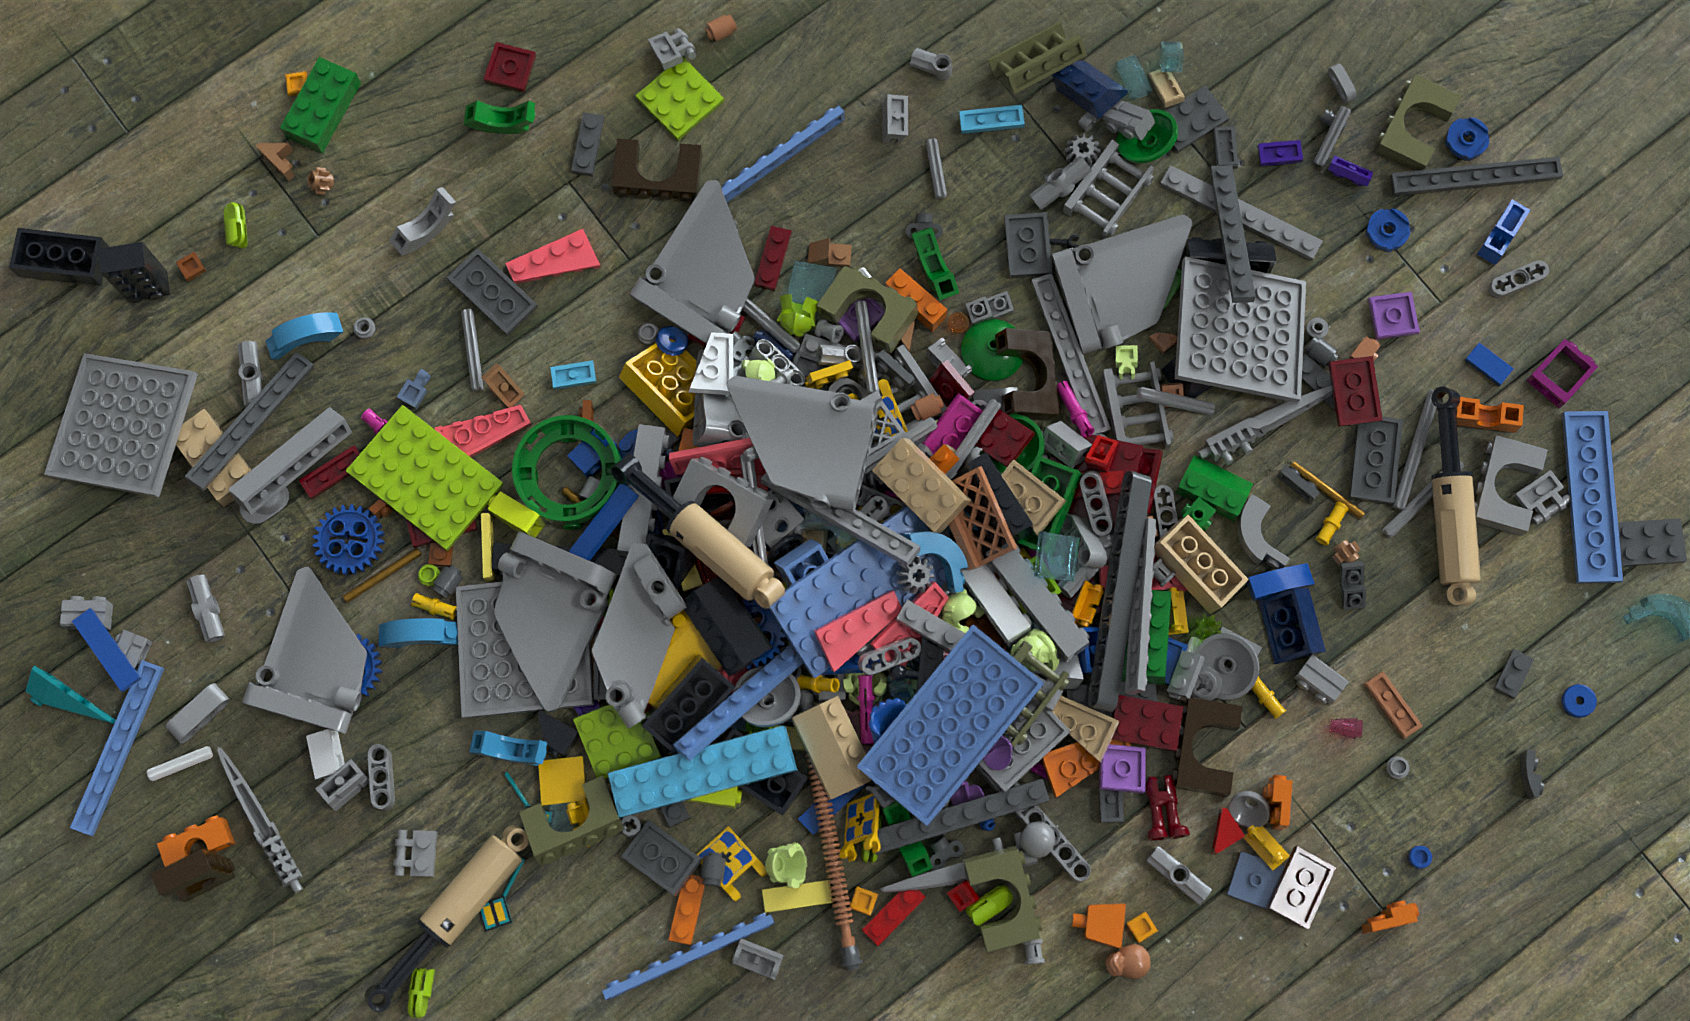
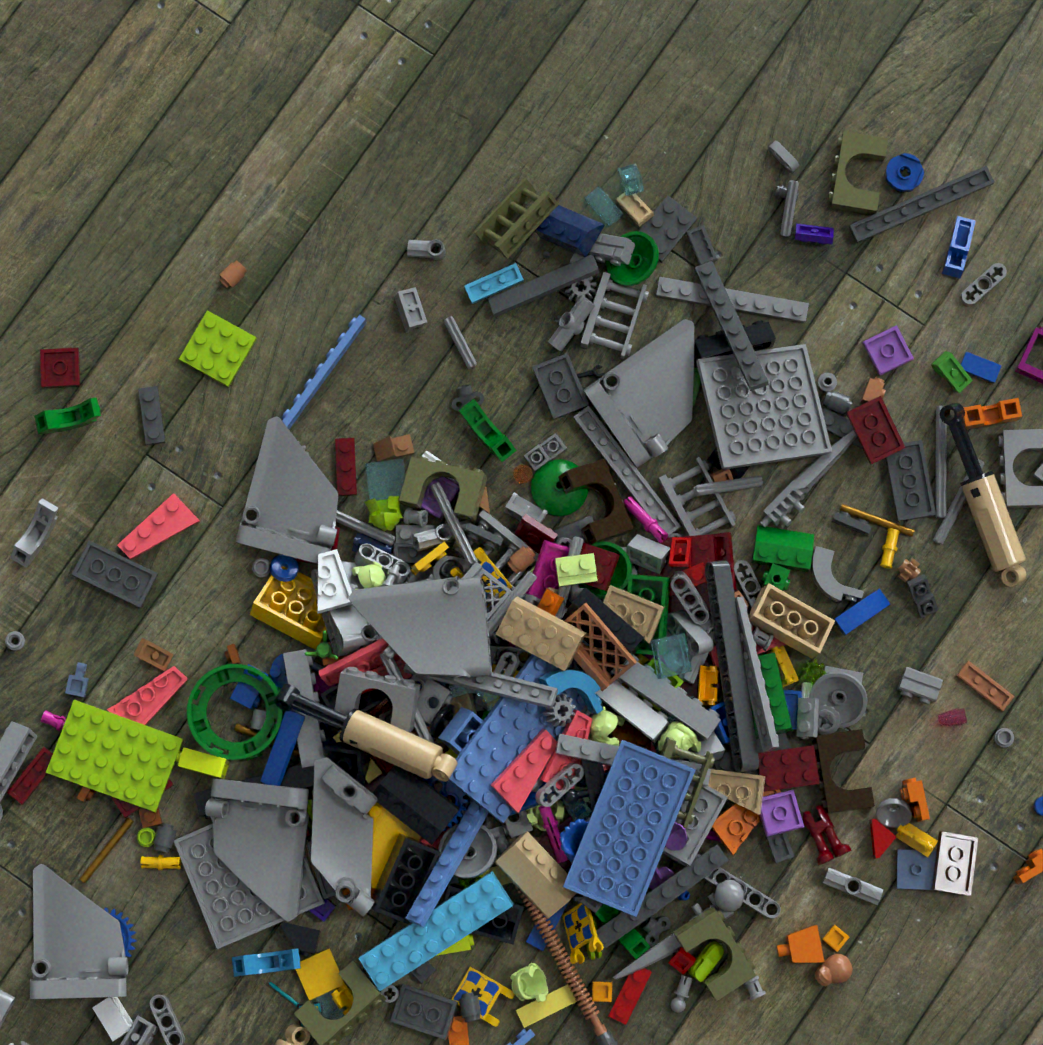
camera: 20 degrees left, 5 degrees up
blue gear [312,504,385,576] -> none
dark azure arch [379,618,458,648] -> none
light grey axle [461,309,484,391] -> none
light yellow tile [481,513,495,582] -> none
medium azure plate [550,360,597,390] -> none
lime plate [573,699,661,779] -> none
dark brown arch [612,139,703,202] -> none
light grey plate [648,28,696,70] -> none
dark grey piece [732,331,755,363] -> none
yellow pin [797,675,840,693] -> none
orange arch [885,268,948,332] -> none
yellowish green plate [1116,345,1138,379] -> none
nougat tile [1149,332,1177,354] -> none
yellow pin [1251,676,1287,719] -> none
dark purple plate [1257,140,1303,166] -> none
dark blue slope [1258,588,1326,665] -> none
blue plate [1366,208,1410,252] -> none
none -> bright green plant [305,630,338,660]
none -> dark grey tile [488,254,600,317]
none -> yellowish green plate [555,553,598,587]
none -> light grey pin [670,975,693,1013]
none -> bright green plate [931,351,973,393]

